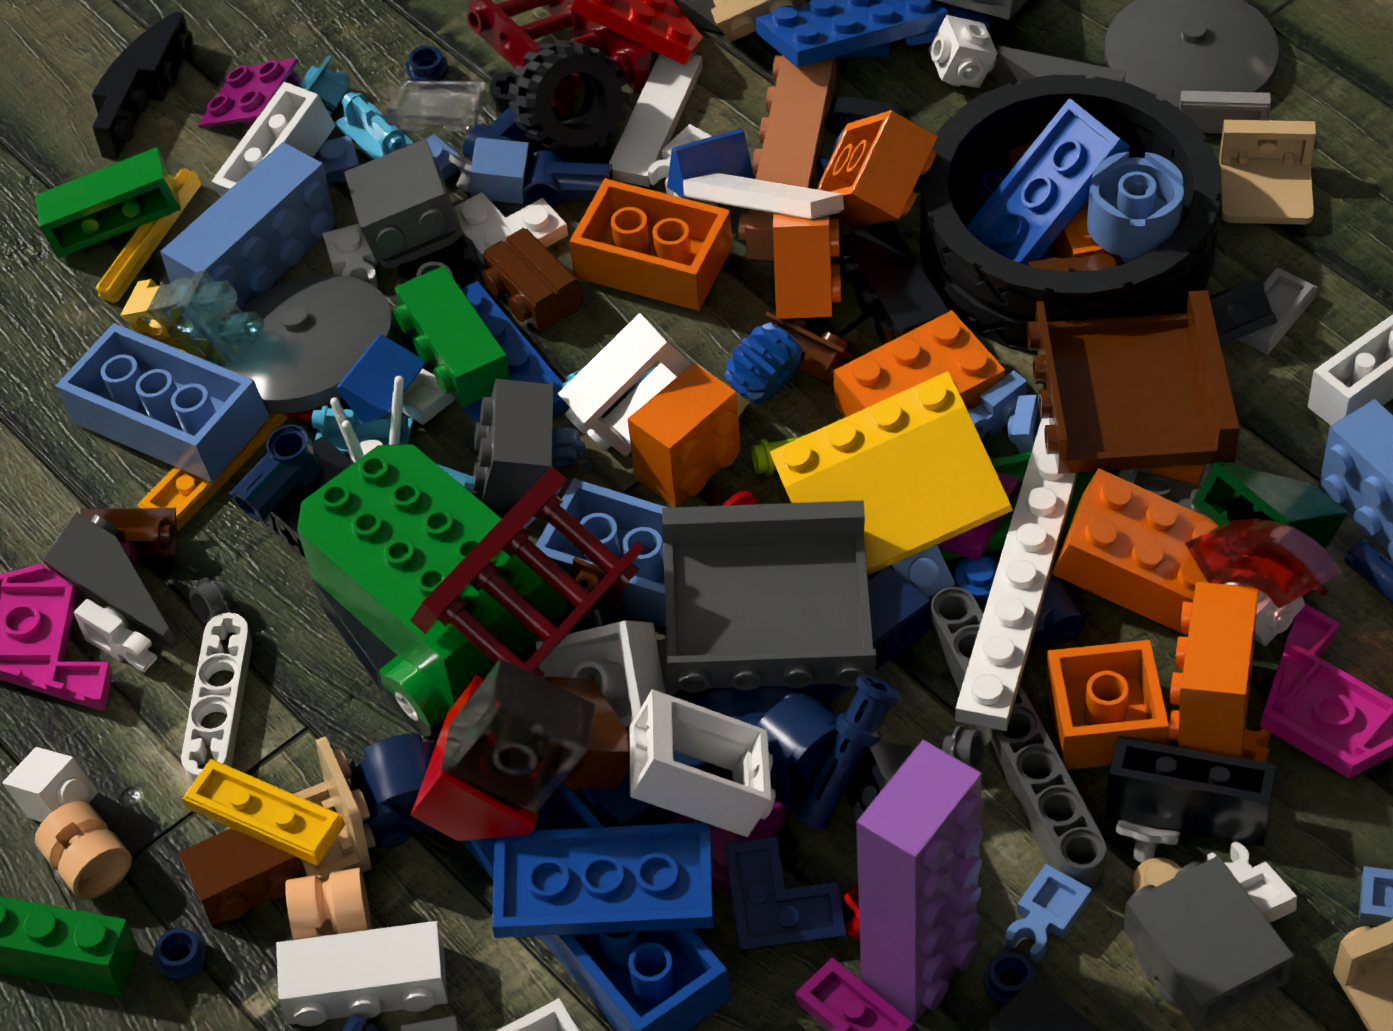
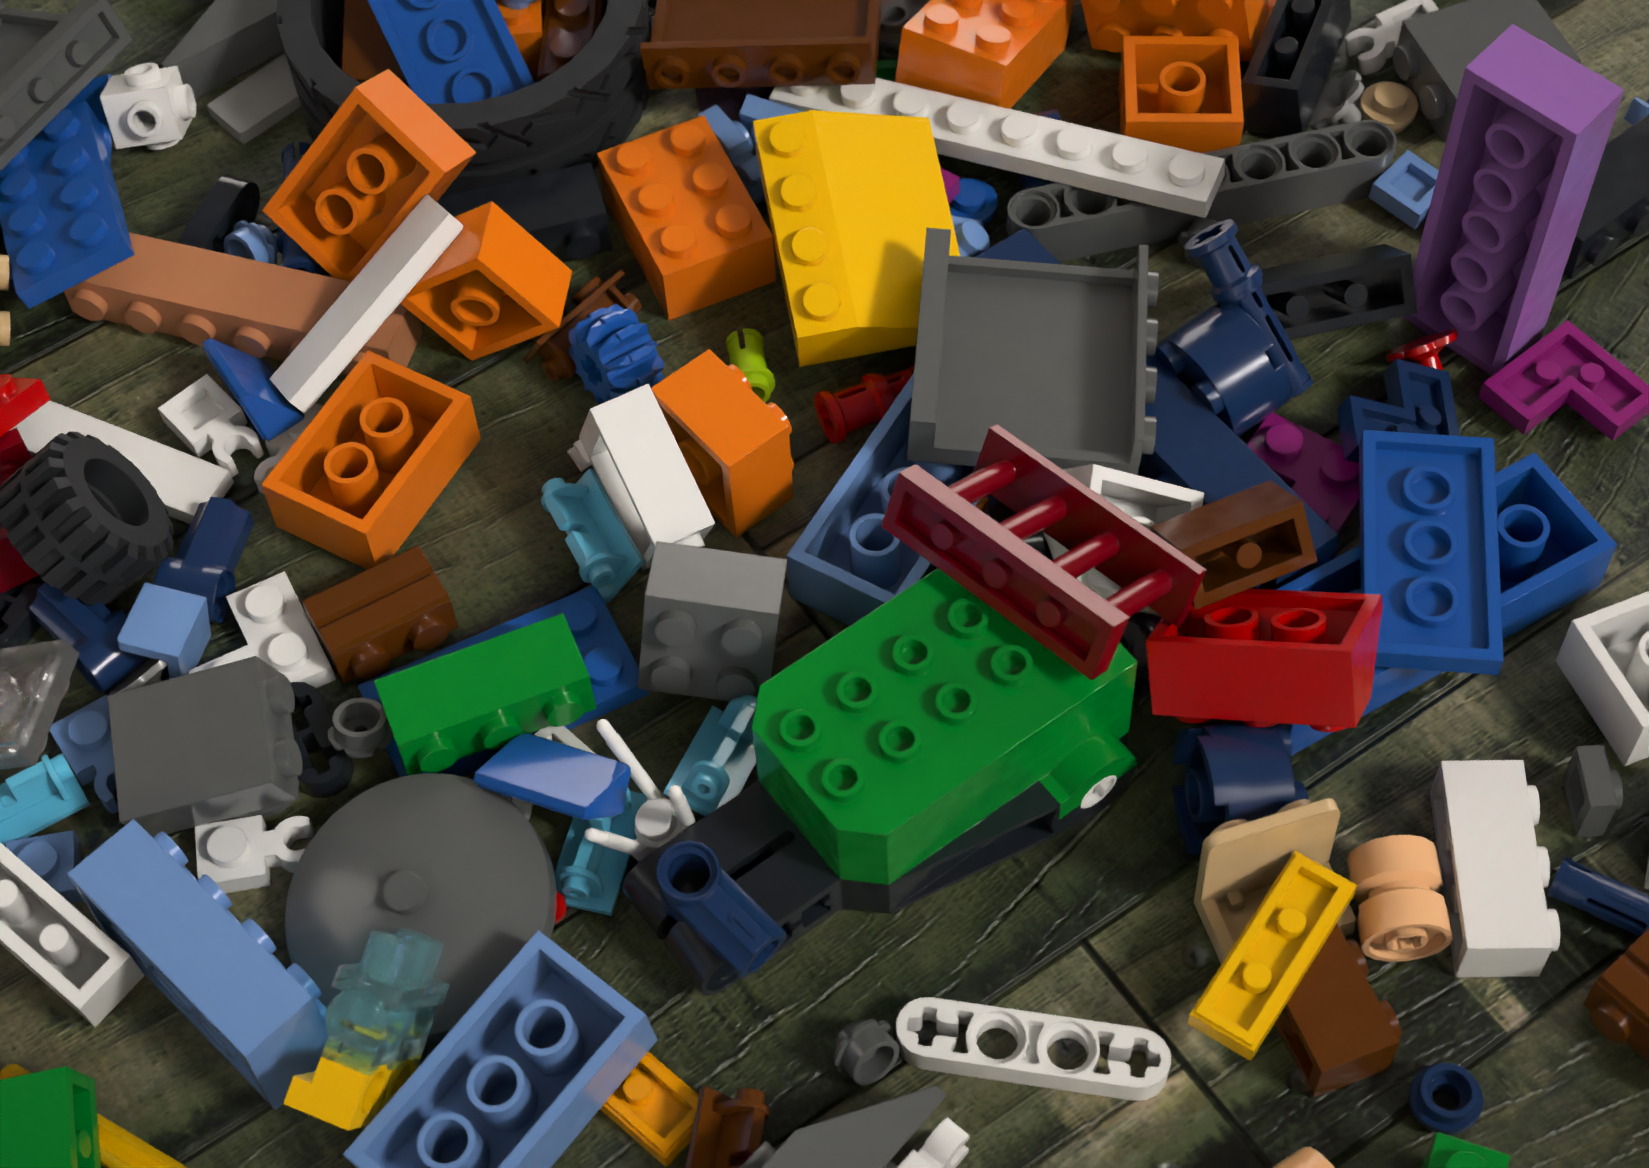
camera: 85 degrees left, 5 degrees up
clear smoke brick [441,658,595,814] -> none
white window [630,689,775,837] -> none

